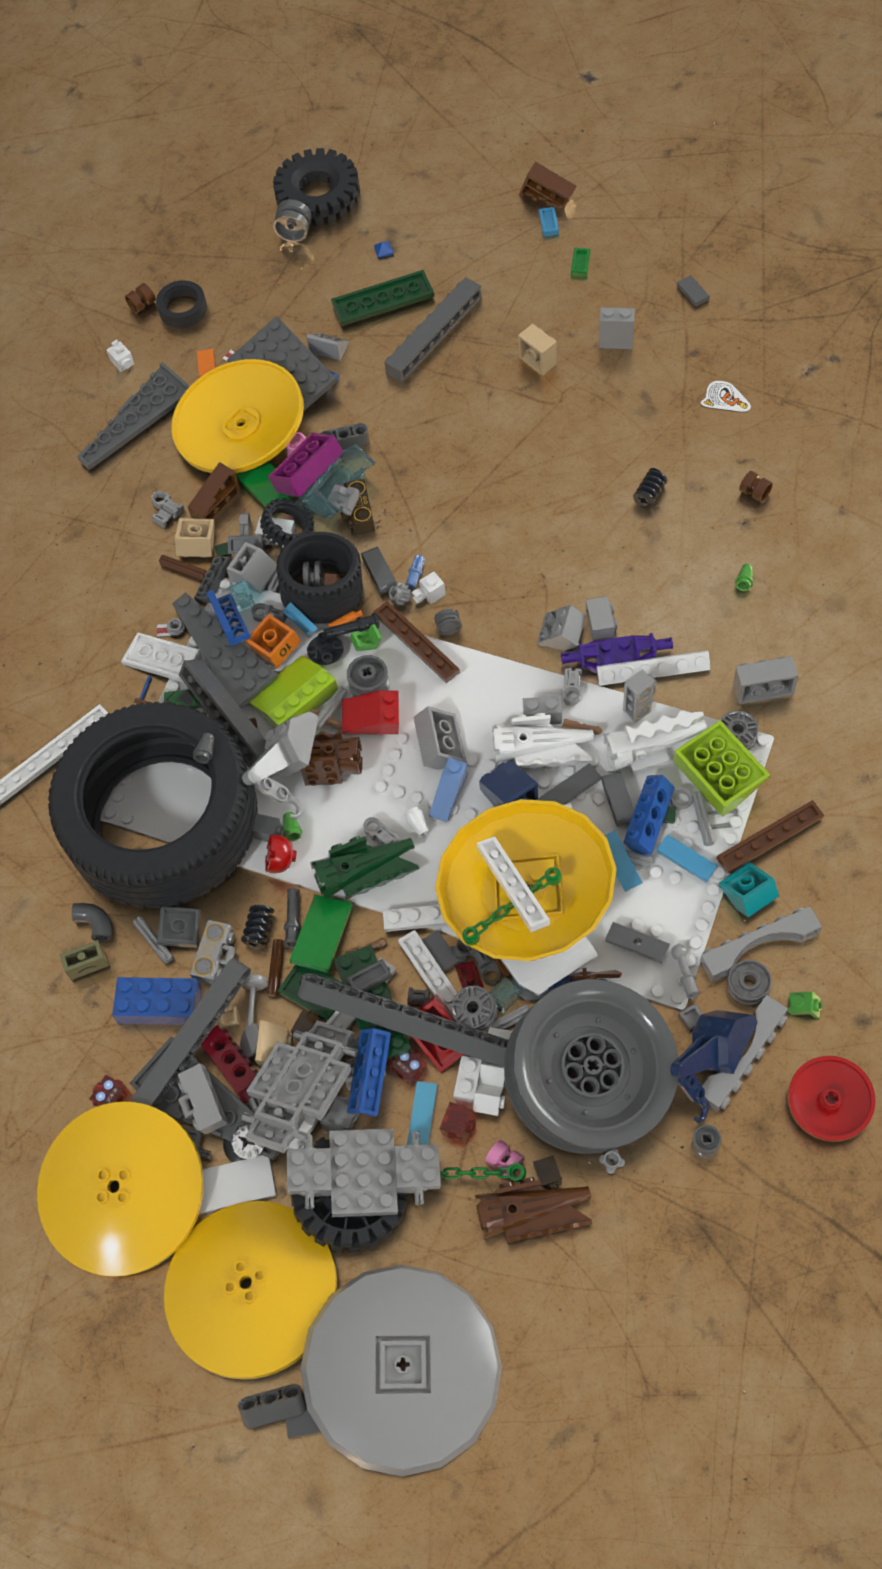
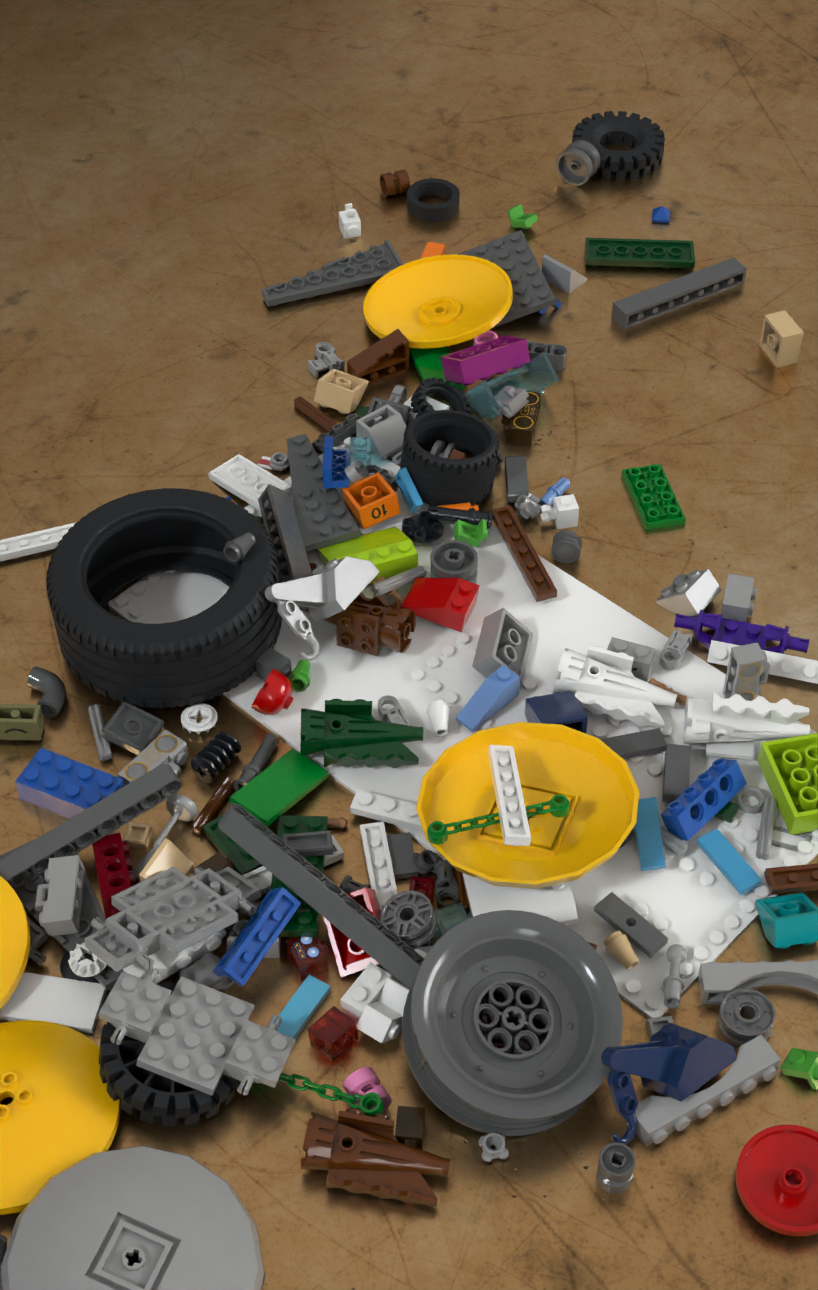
camera: 15 degrees right, 15 degrees down
none -> white gear [181,703,218,735]
none -> light grey beam [344,460,369,483]
none -> bright green bracket [507,204,538,229]
none -> tan cone [604,931,640,970]
none -> green tile [621,464,686,531]

